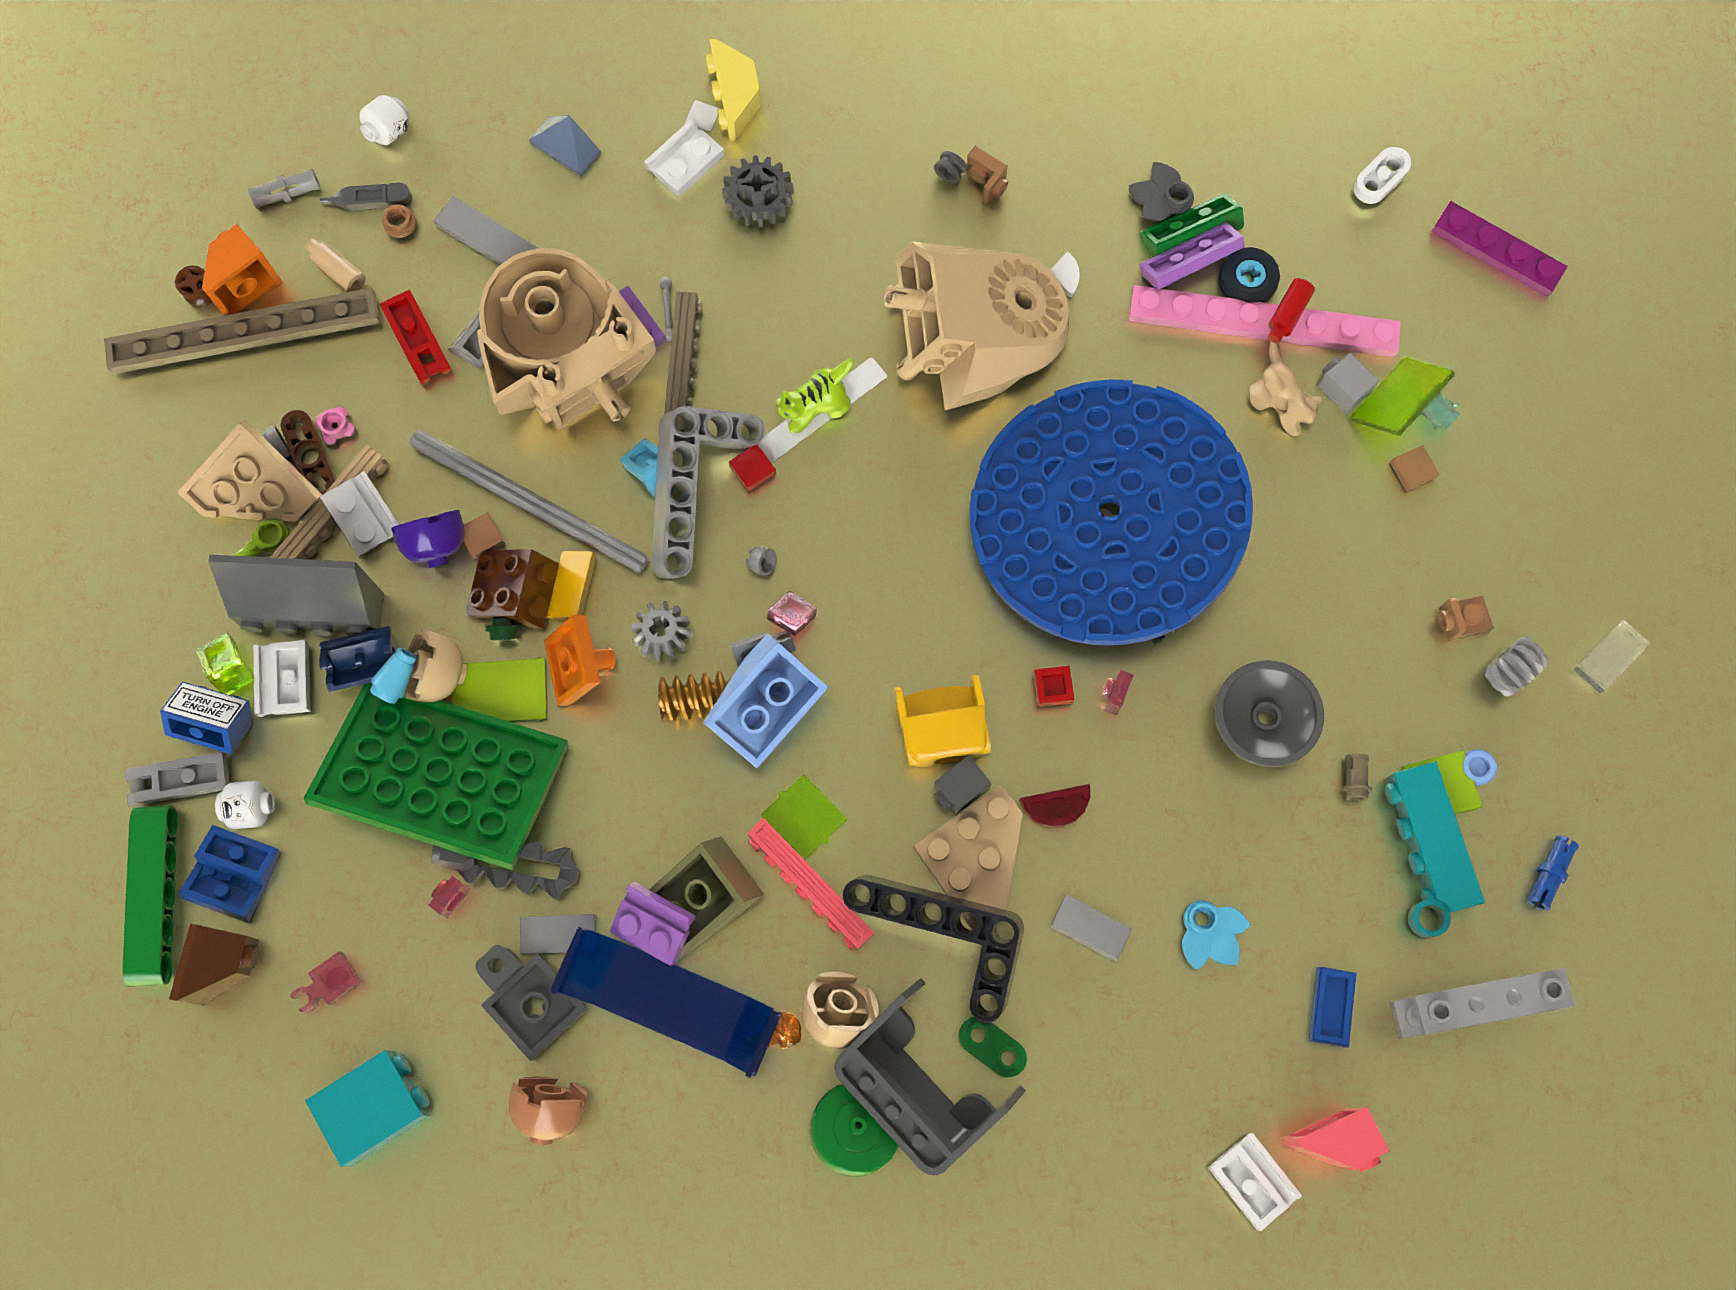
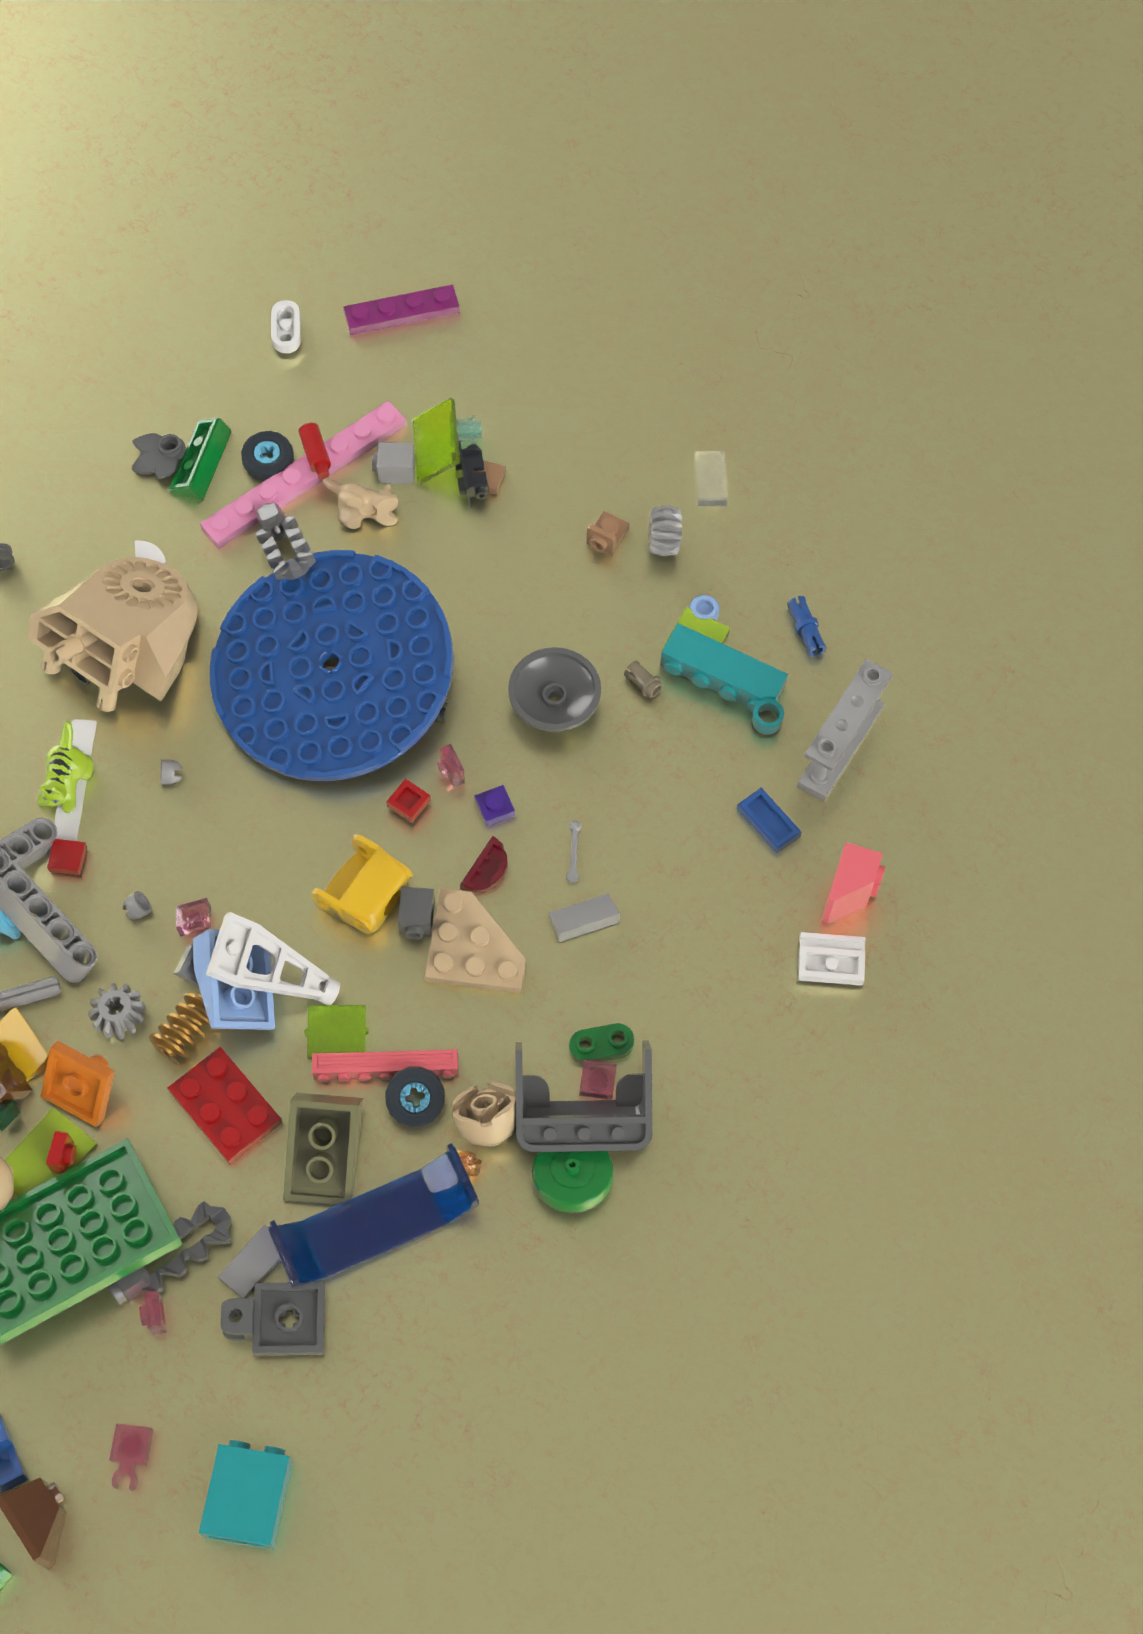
camera: 50 degrees left, 10 degrees down
nougat cylinder [509,1076,588,1145] -> none
medium lavender plate [610,882,696,966] -> none
black beam [843,875,1024,1023] -> none
medium nougat bracket [966,146,1009,205] -> none
medium lavender plate [1139,222,1245,290] -> none
medium azure plate [1181,900,1250,970] -> none
none -> red plate [46,1131,77,1174]
none -> light grey hinge [161,759,183,785]
none -> red plate [167,1046,283,1165]
none -> white plate [206,912,340,1006]
none -> dark grey sword [255,503,316,580]
none -> black bush [385,1067,445,1127]
none -> black hinge [453,441,489,506]
none -> dark purple plate [474,785,515,827]
none -> light grey hinge [566,820,581,884]
none -> clear pink plate [579,1060,617,1100]

